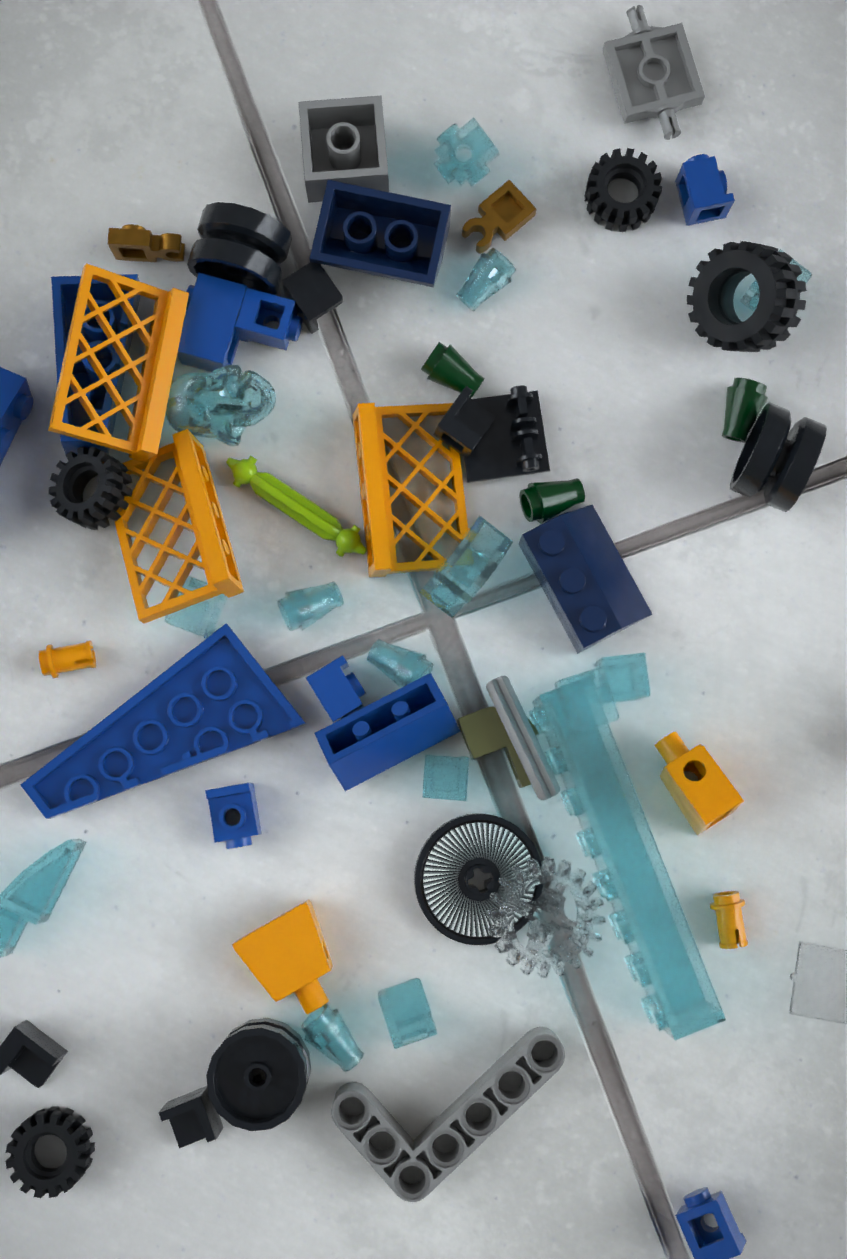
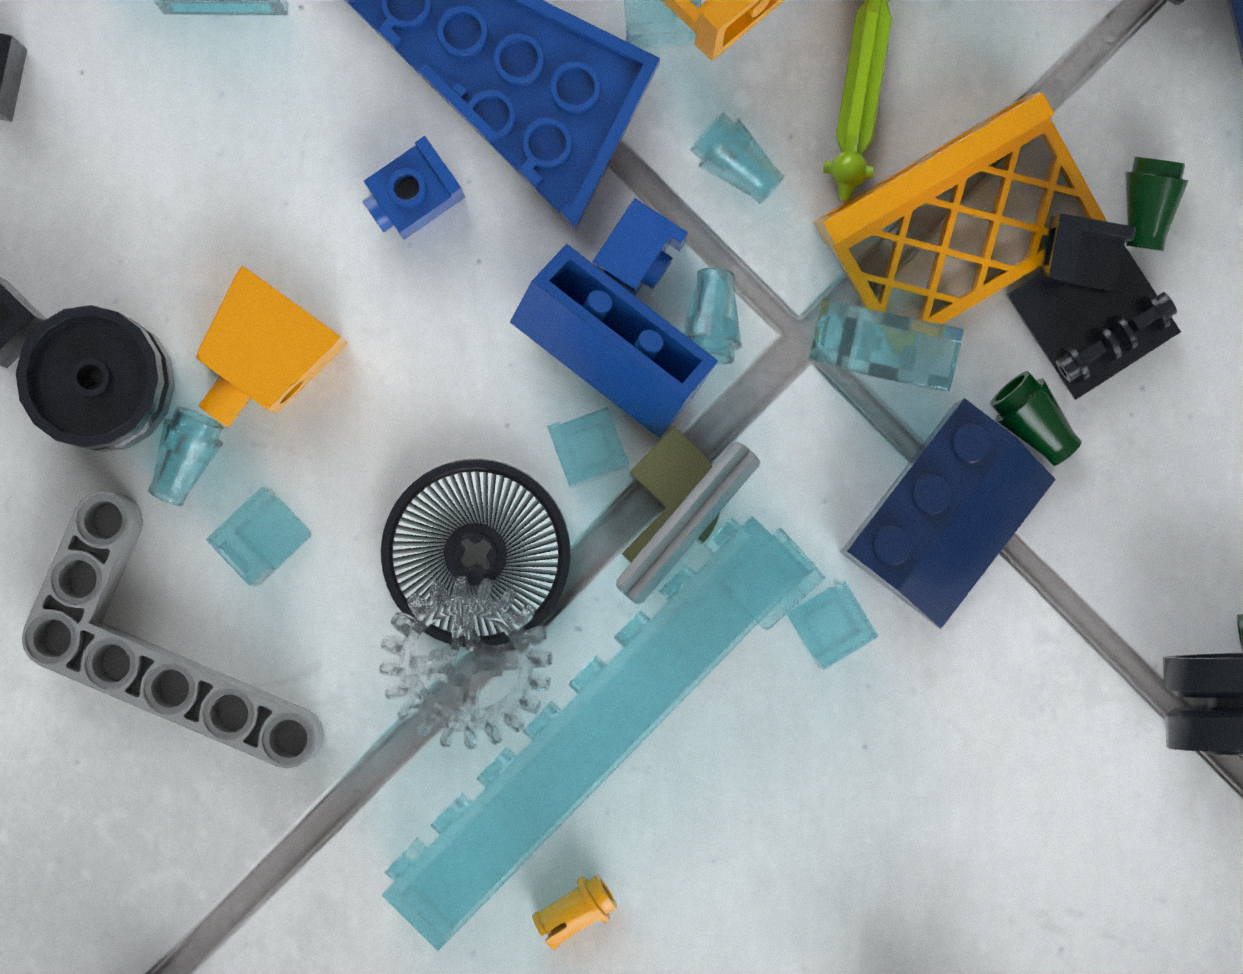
camera: 70 degrees right, 5 degrees up
light orange torso [654,731,744,835] -> none

